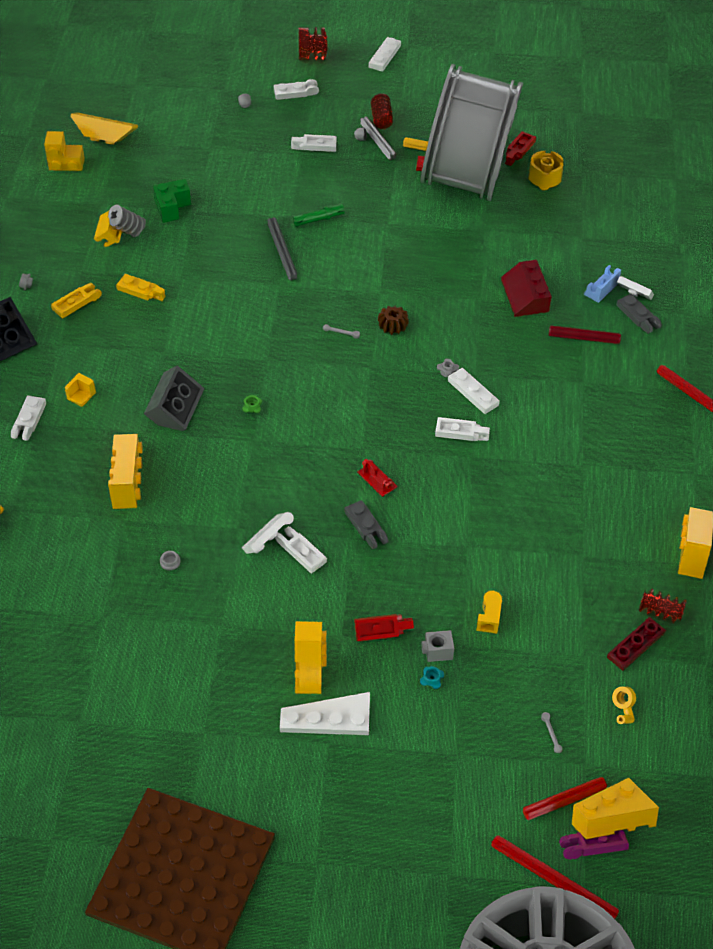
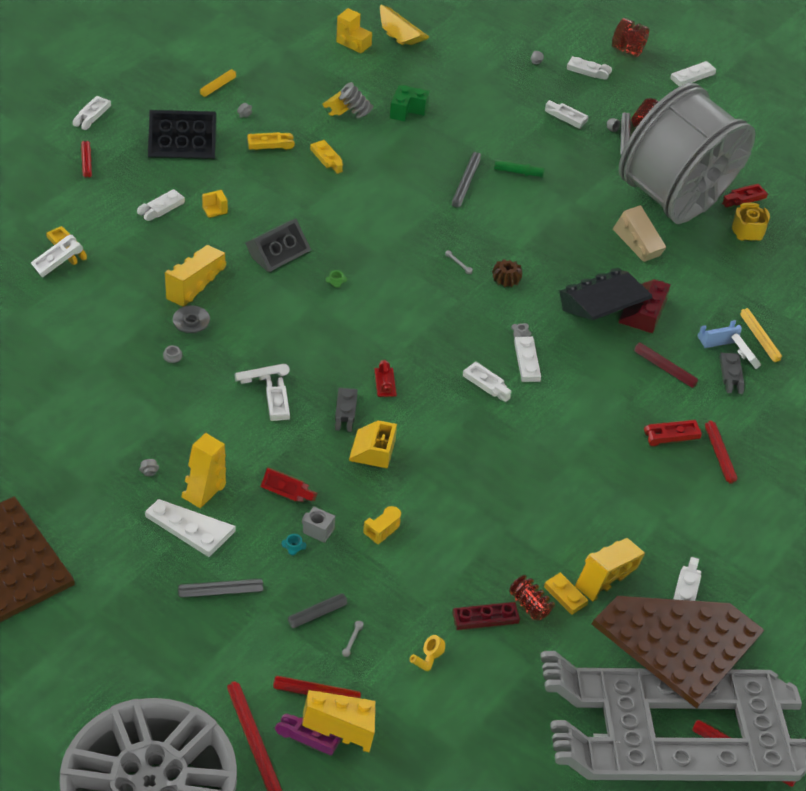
camera: 30 degrees right, 5 degrees down
none -> light grey plate [139,459,159,476]
none -> dark grey dish [173,306,210,333]
none -> dark grey axle [178,579,263,597]
none -> dark grey axle [288,593,347,628]
none -> yellow slope [349,420,397,469]
none -> yellow plate [544,572,588,615]
none -> black slope [559,268,653,320]
none -> tan wedge [613,205,666,262]
none -> red plate [644,420,702,446]
none -> yellow axle [740,308,782,362]

